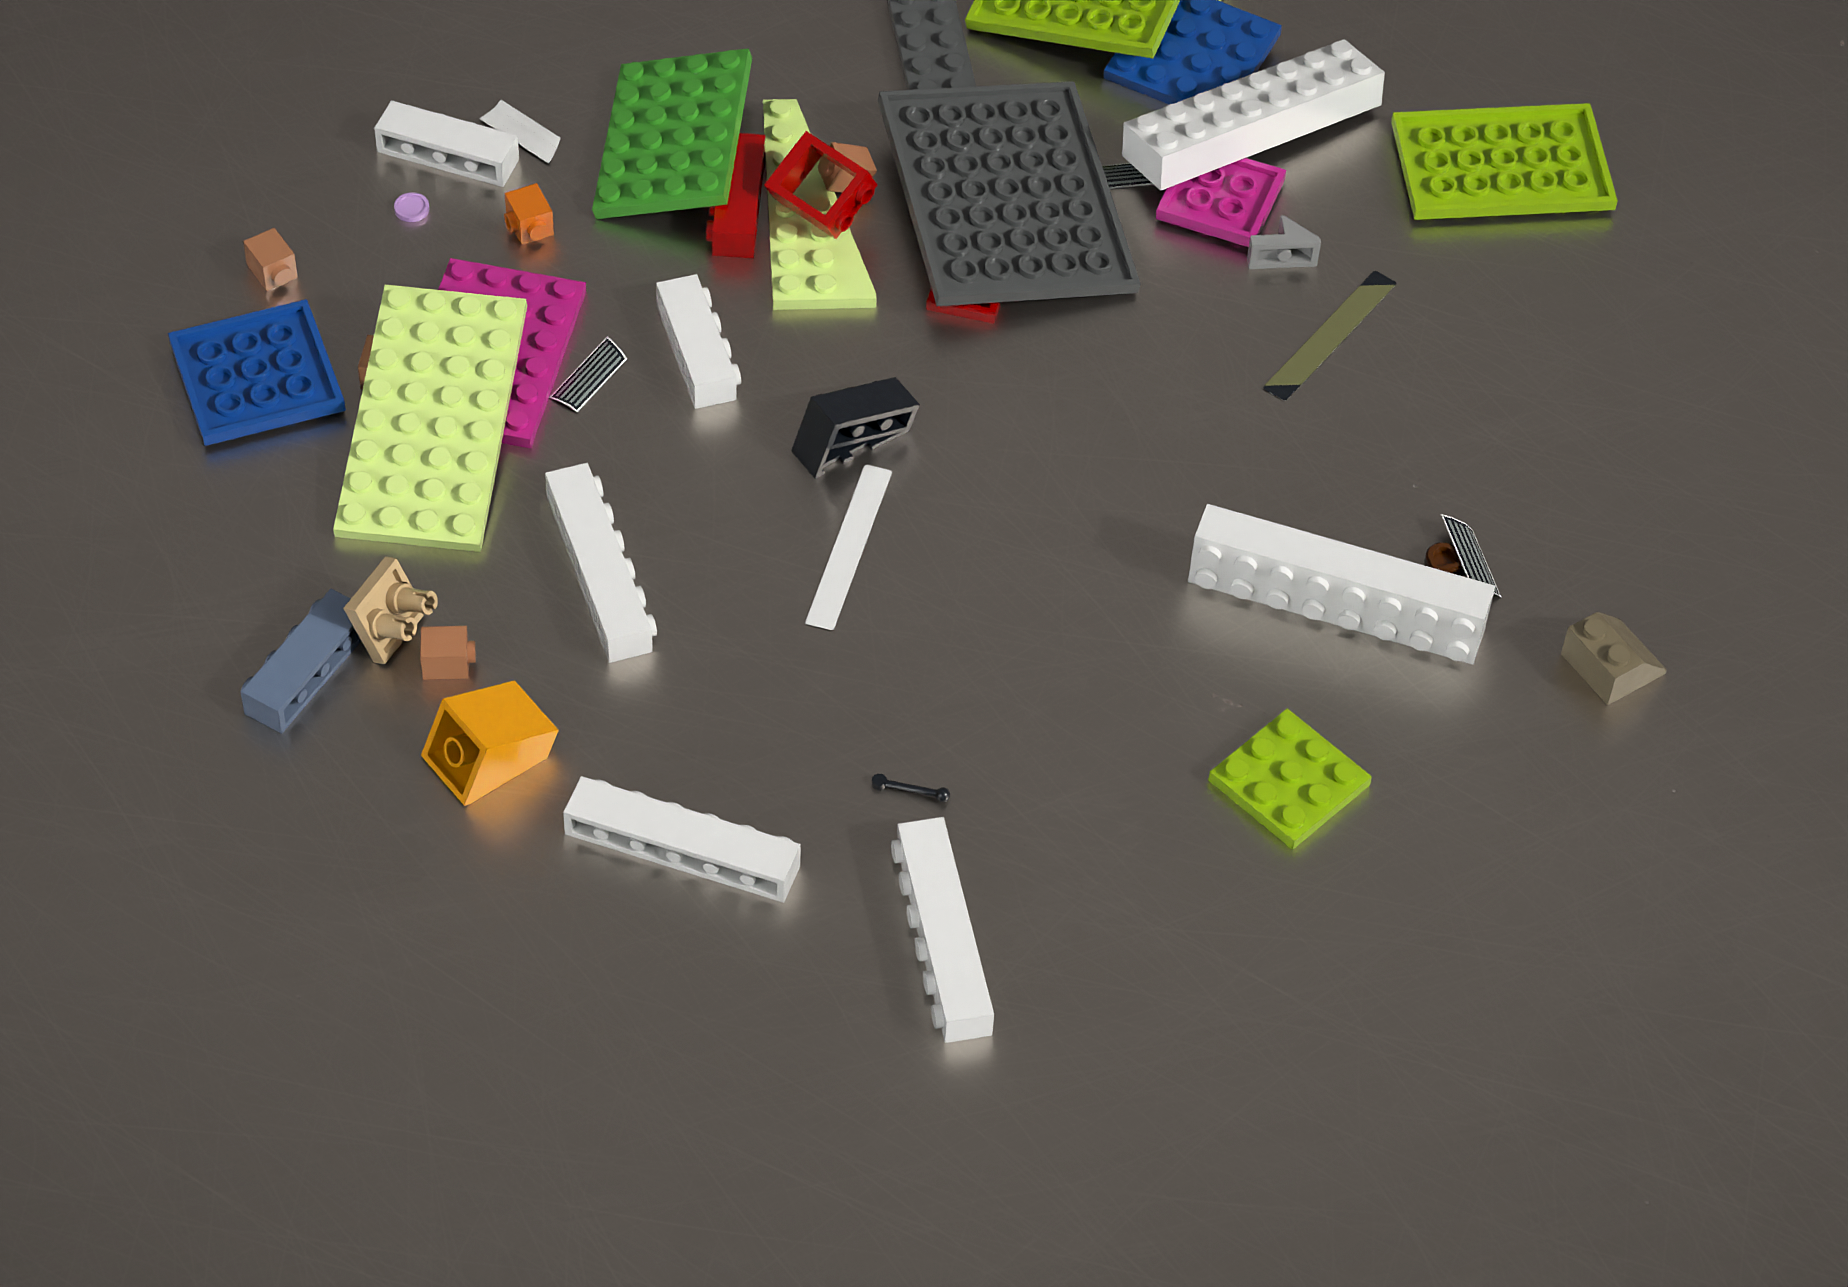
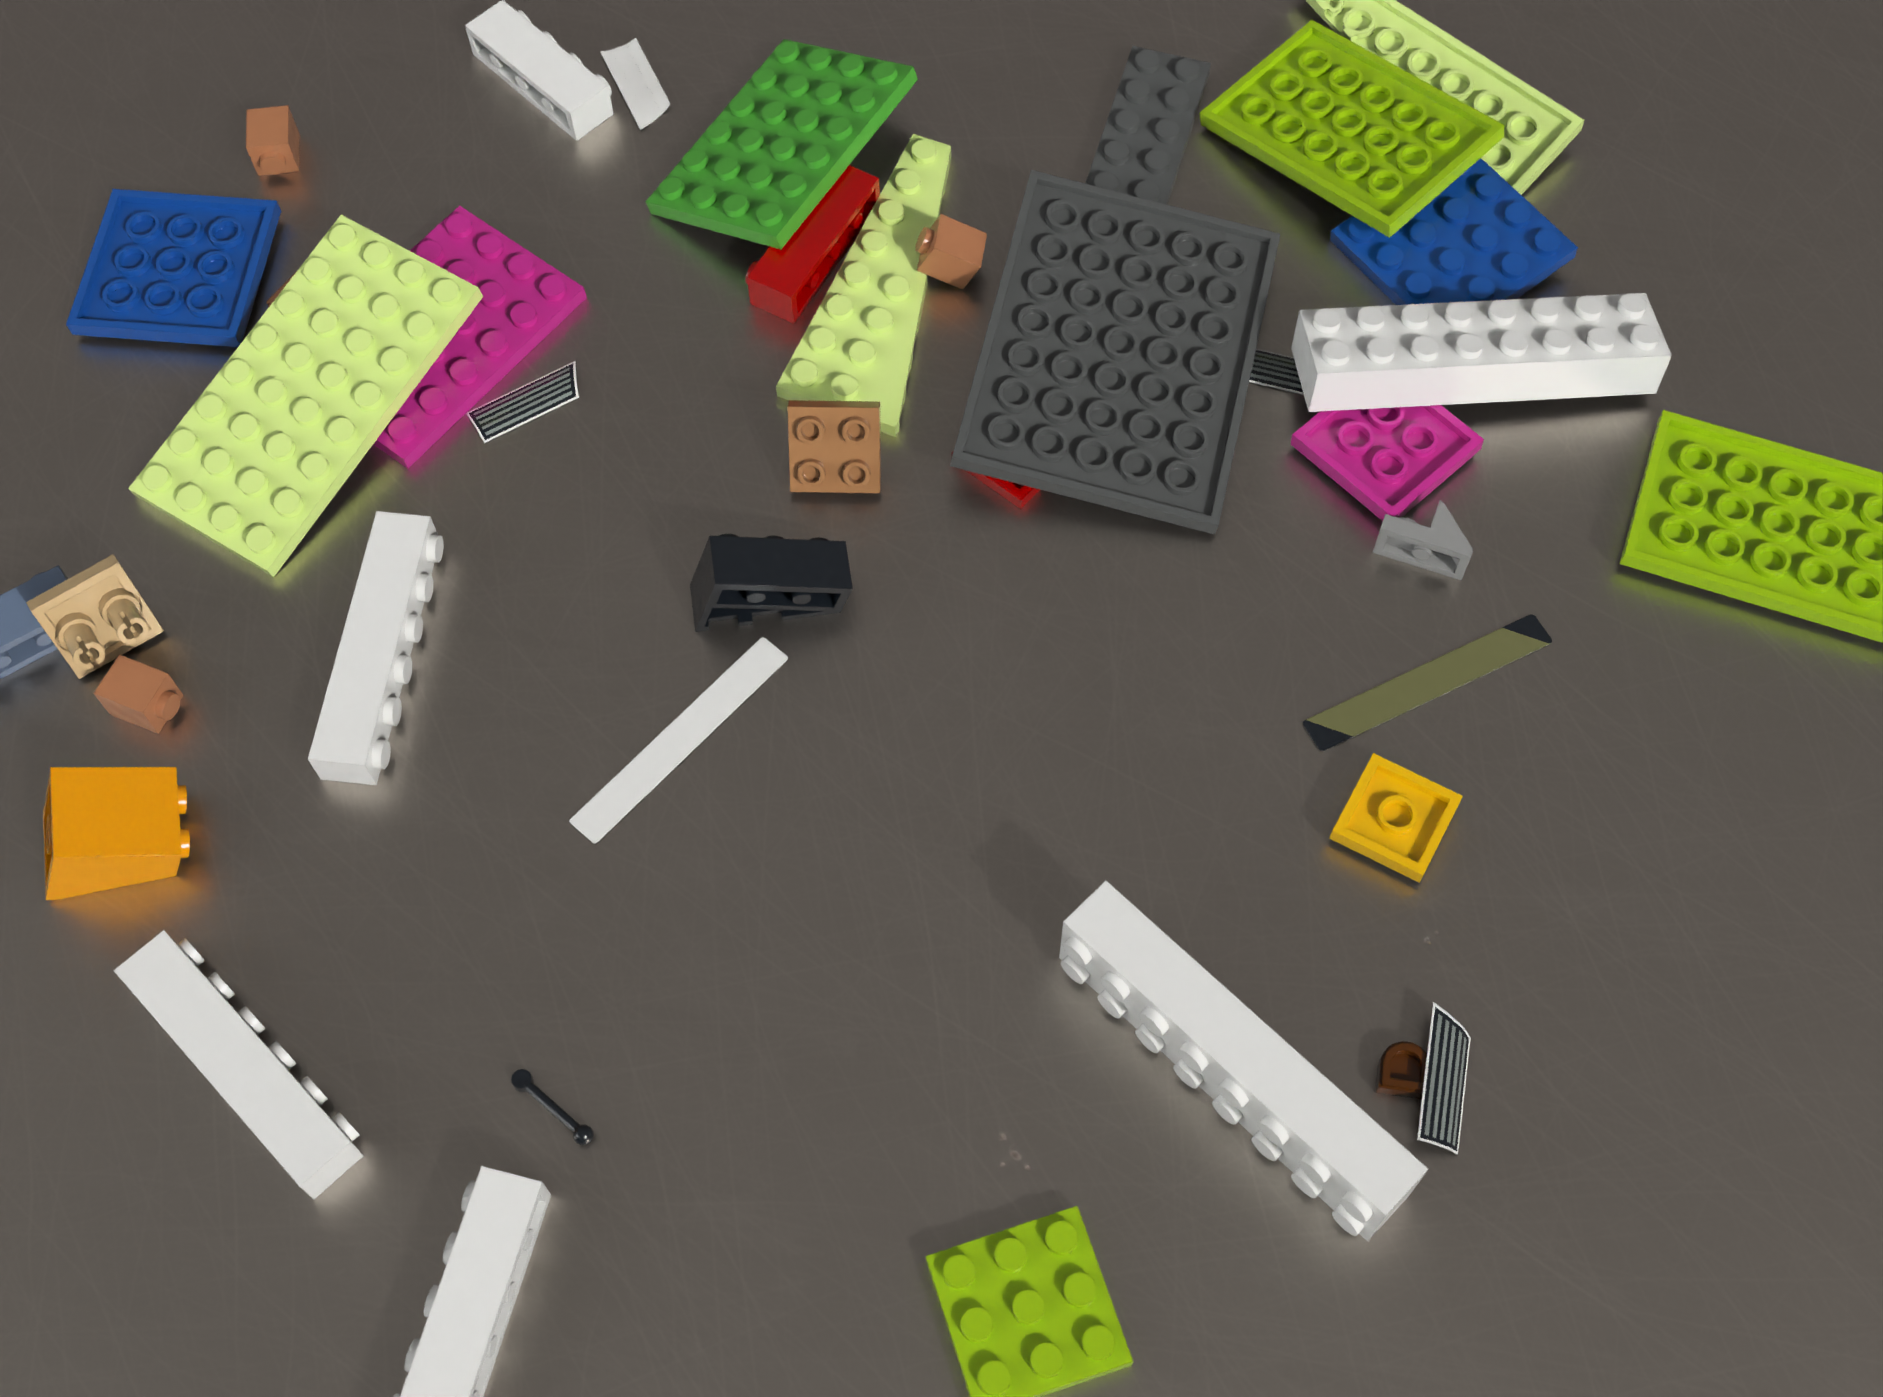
camera: 30 degrees right, 10 degrees up
lavender piece [394,192,429,222] -> none
orange brick [504,183,554,245] -> none
white brick [656,274,741,409] -> none
red window [764,131,878,239] -> none
dark tan slope [1561,612,1667,705] -> none
none -> medium nougat plate [788,400,881,493]
none -> yellow plate [1329,753,1463,883]

